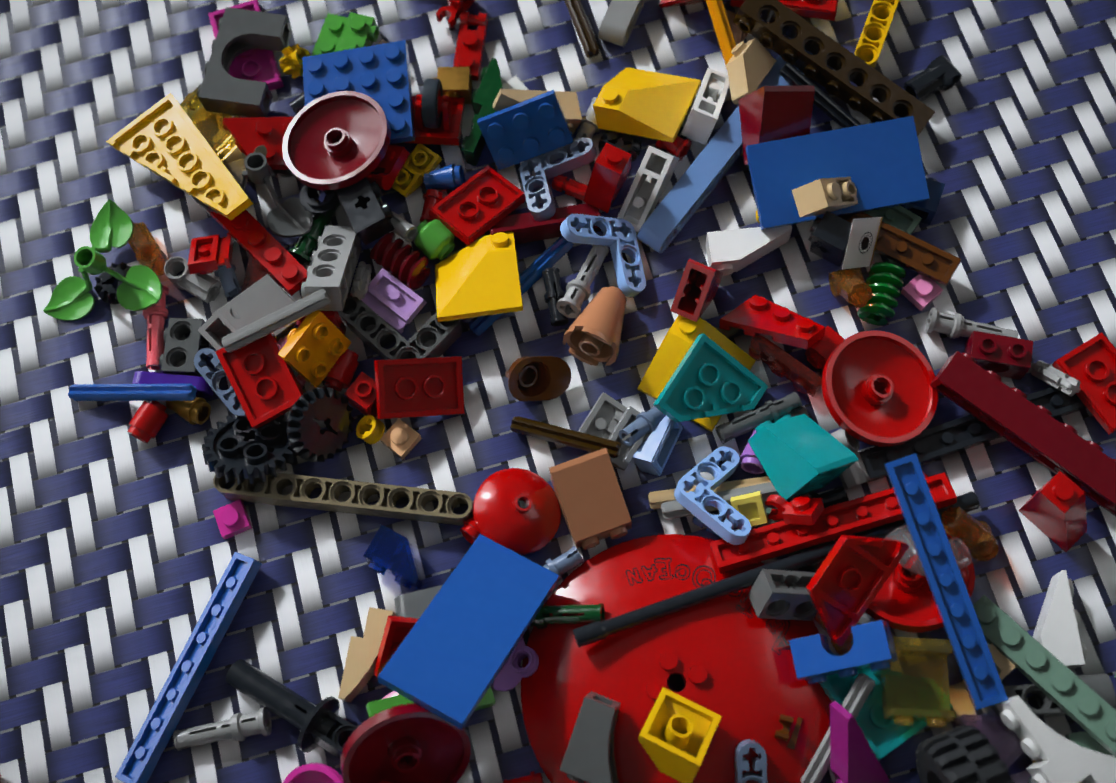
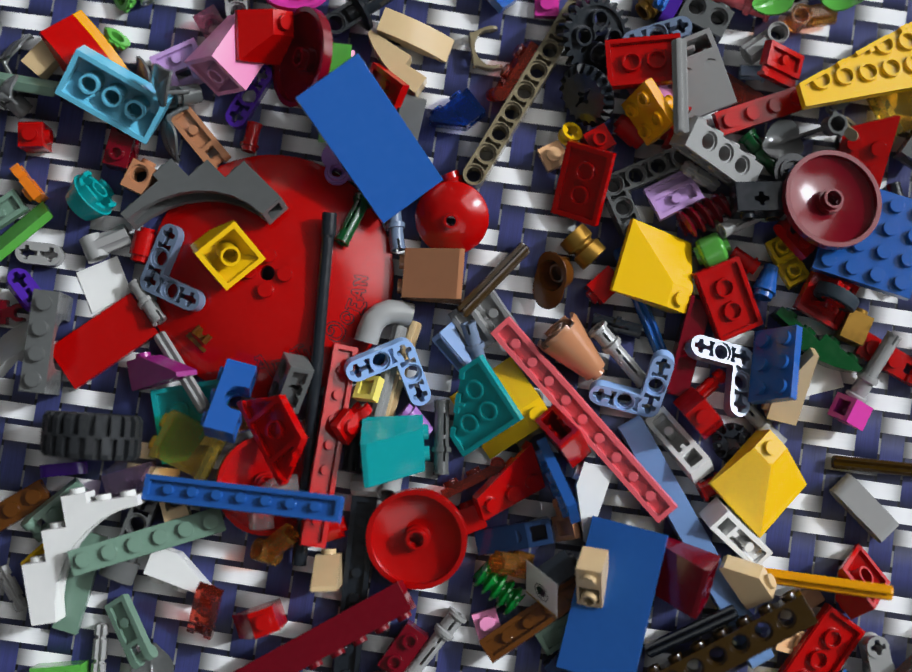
camera: 105 degrees right, 15 degrees up
none -> clear red plate [186,581,224,640]
none -> tan slope [311,548,344,592]
none -> light grey cylinder [354,299,415,345]
none -> tan slope [377,7,454,63]
none -> dark tan cap [468,26,503,72]
none -> dark blue slope [474,516,554,556]
none -> clear red plate [486,41,539,102]
none -> coral plate [490,316,678,523]
none -> blue plate [535,437,581,525]
none -> nougat plate [551,498,581,542]
none -> pearl gold wheel [560,223,607,270]
none -> red brick [584,265,615,305]
none -> dark pink brick [827,392,873,431]
none -> light grey pin [845,330,902,403]

